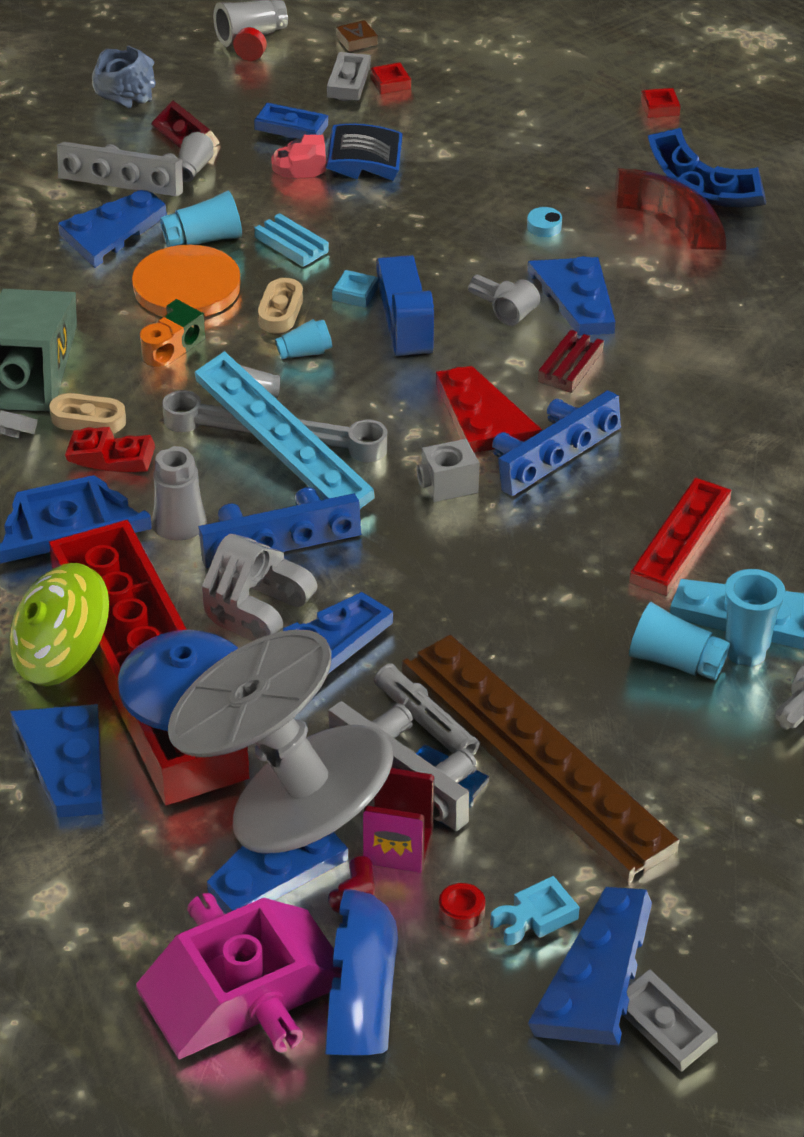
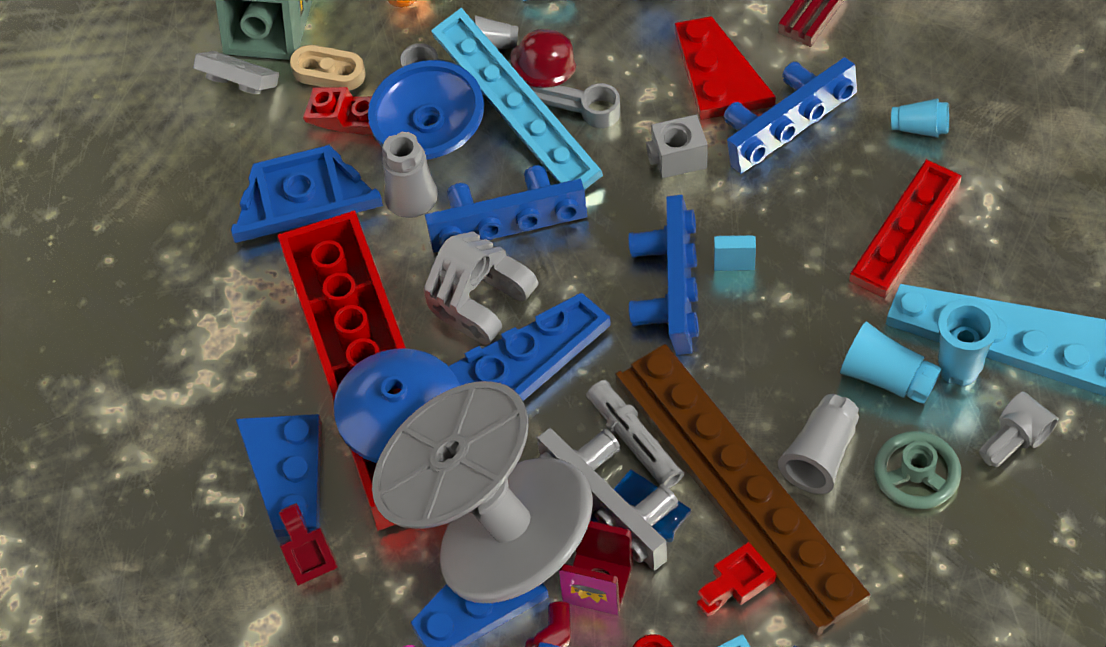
camera: 10 degrees right, 15 degrees up
lime dish [9,563,109,686] -> none
none -> dark red plate [279,503,339,586]
none -> blue dish [368,60,484,160]
none -> dark red helmet [510,29,577,88]
none -> blue plate [628,194,699,355]
none -> red plate [696,542,777,617]
none -> medium azure tile [714,235,756,271]
none -> light grey plant [778,394,859,494]
none -> sand green piece [874,431,961,509]
none -> medium azure cone [891,98,949,138]

